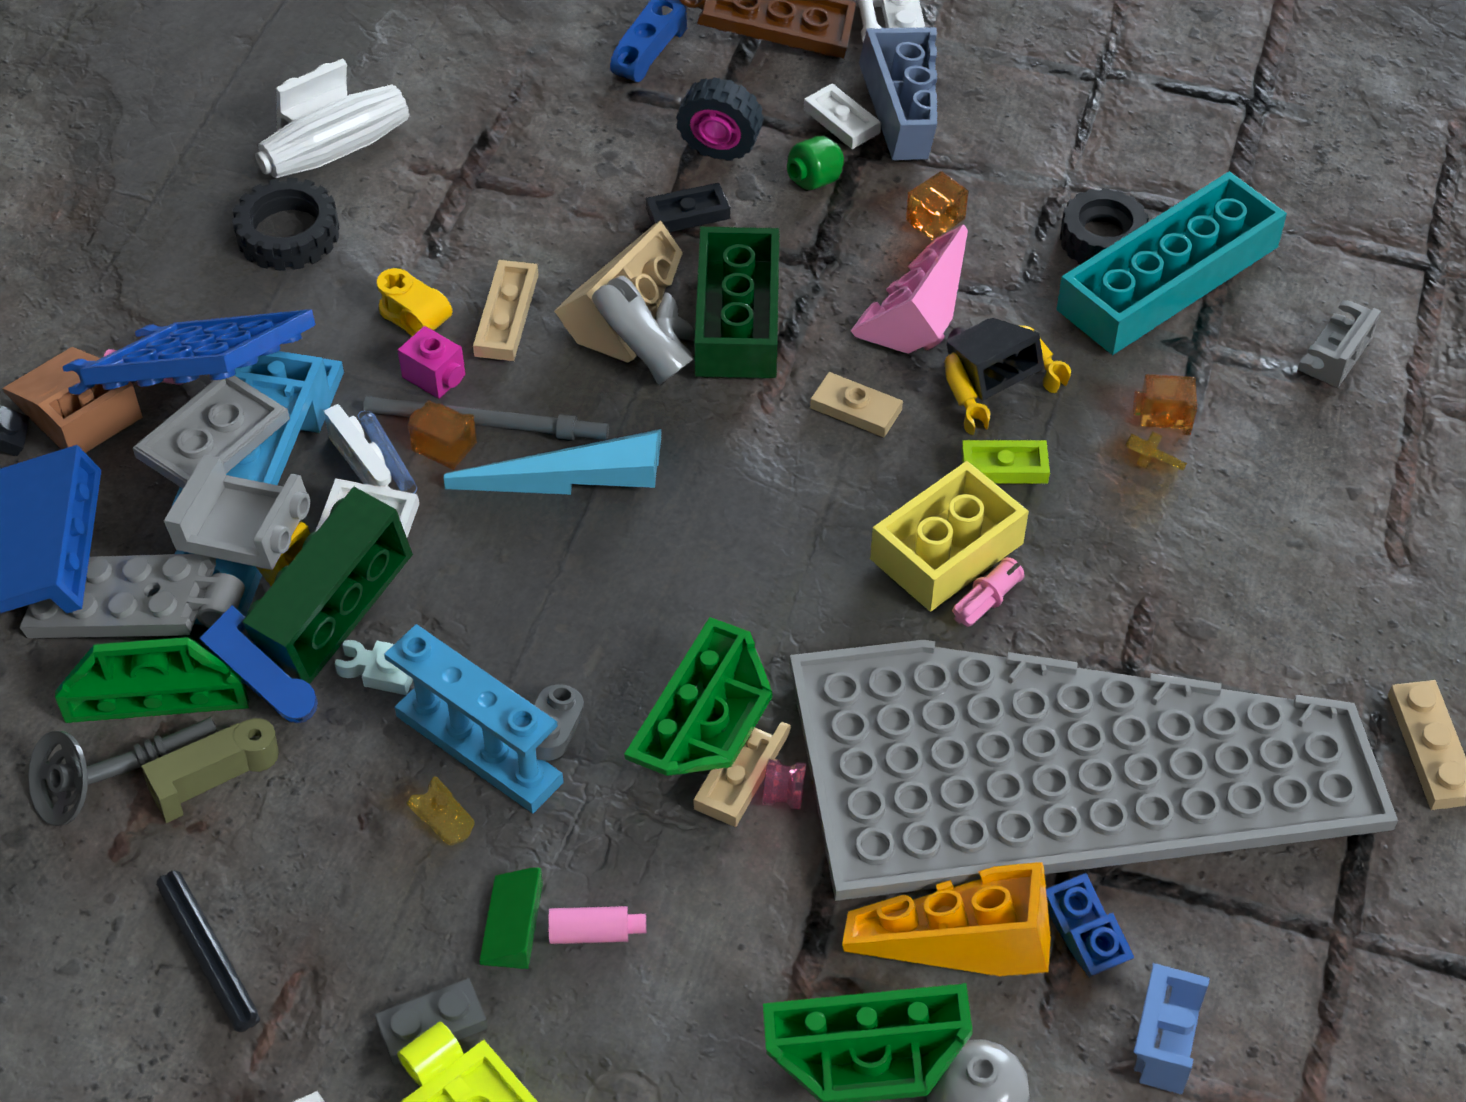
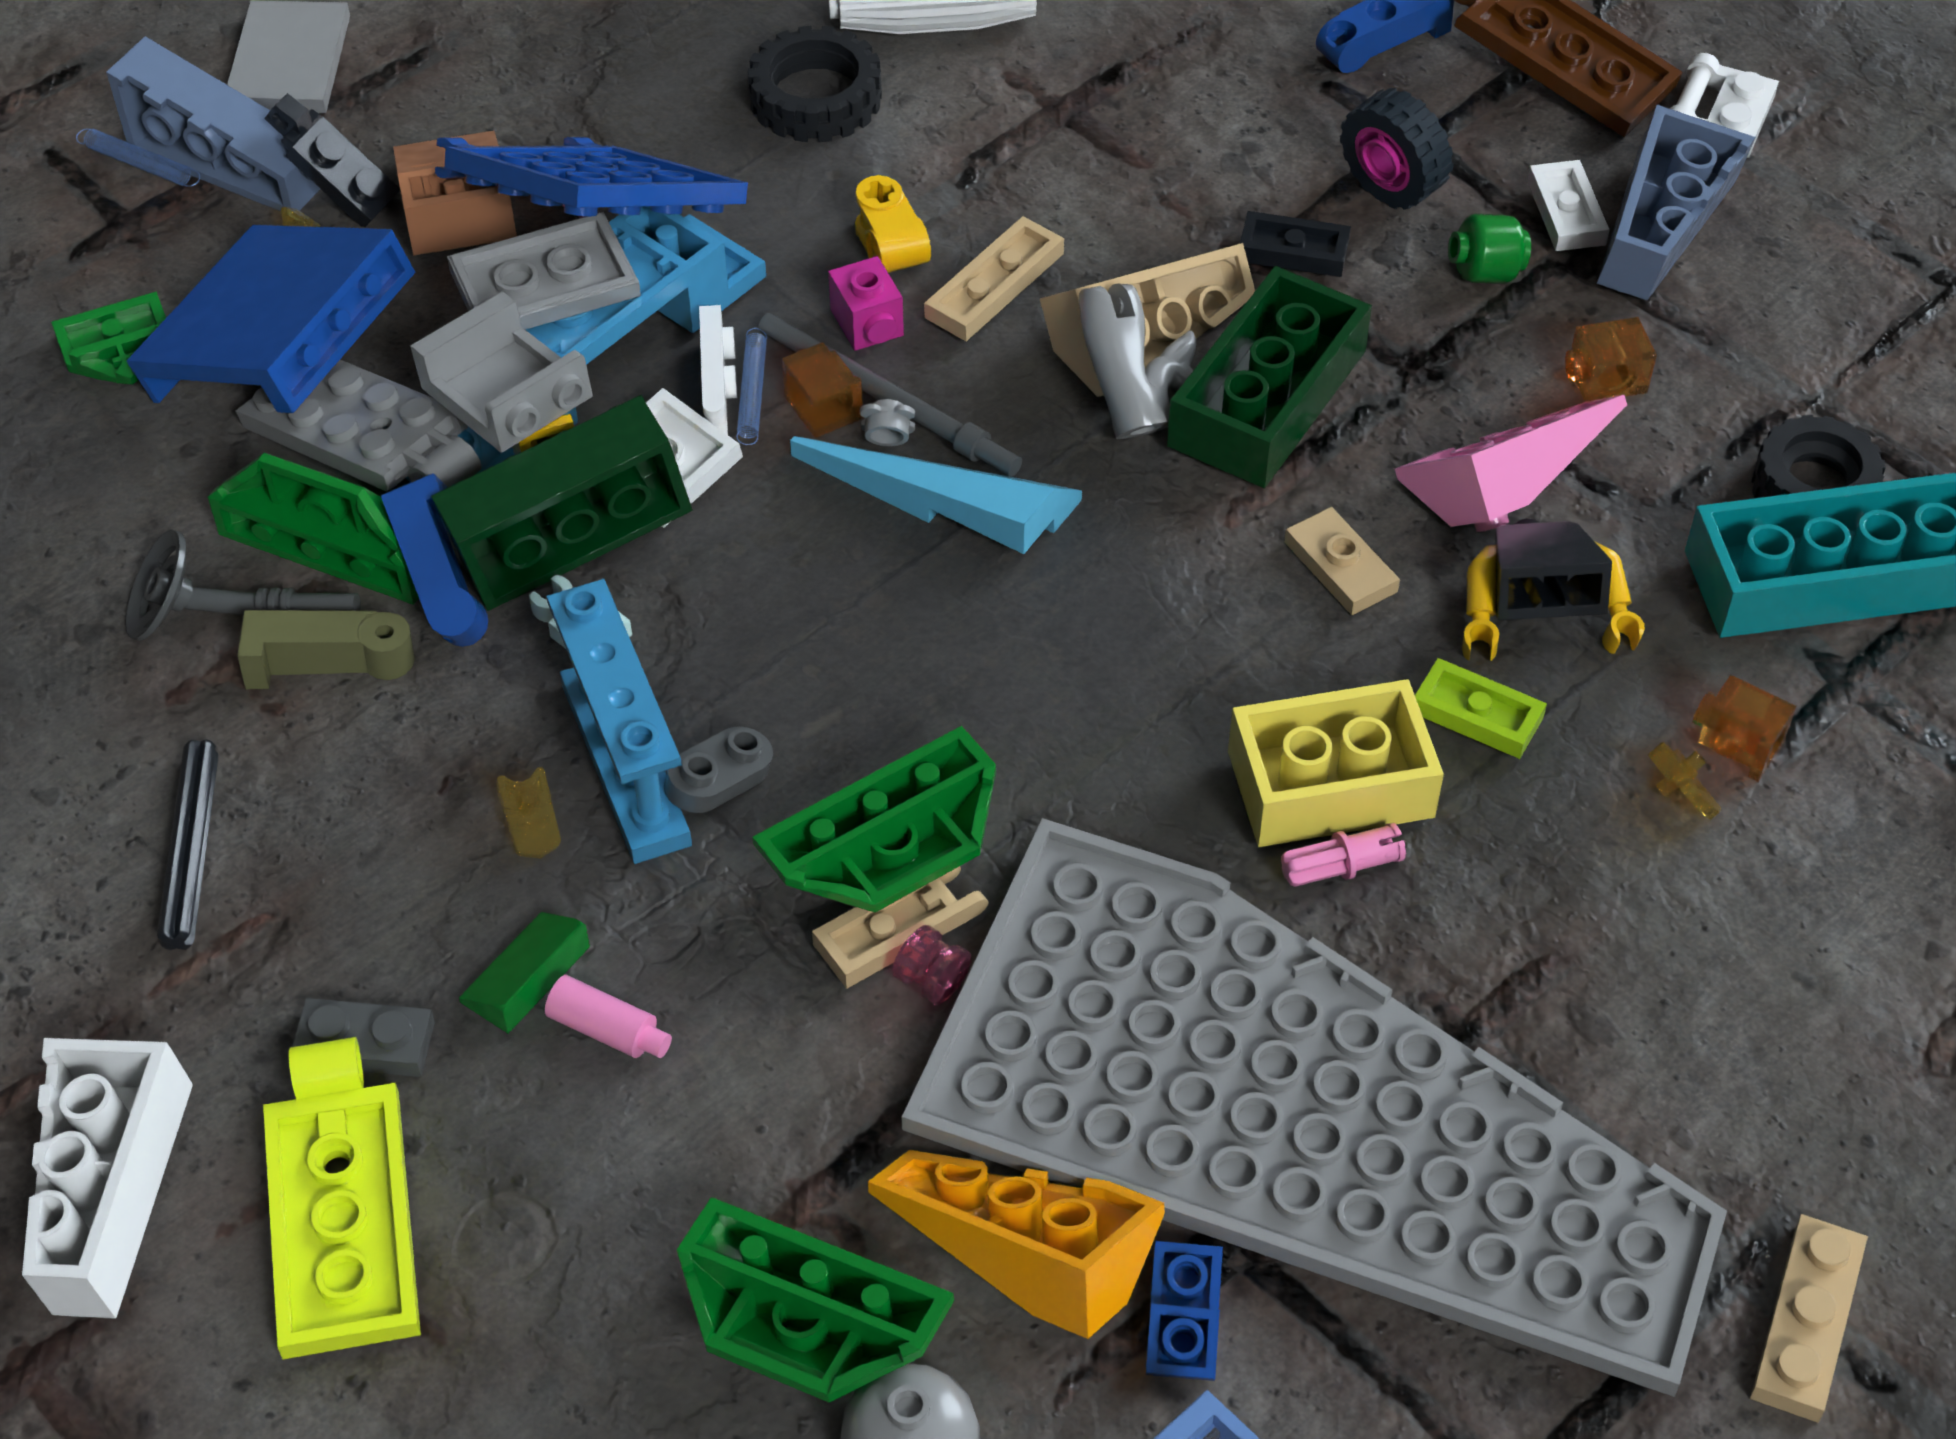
camera: 30 degrees right, 0 degrees up
none -> light grey plate [860,399,915,446]

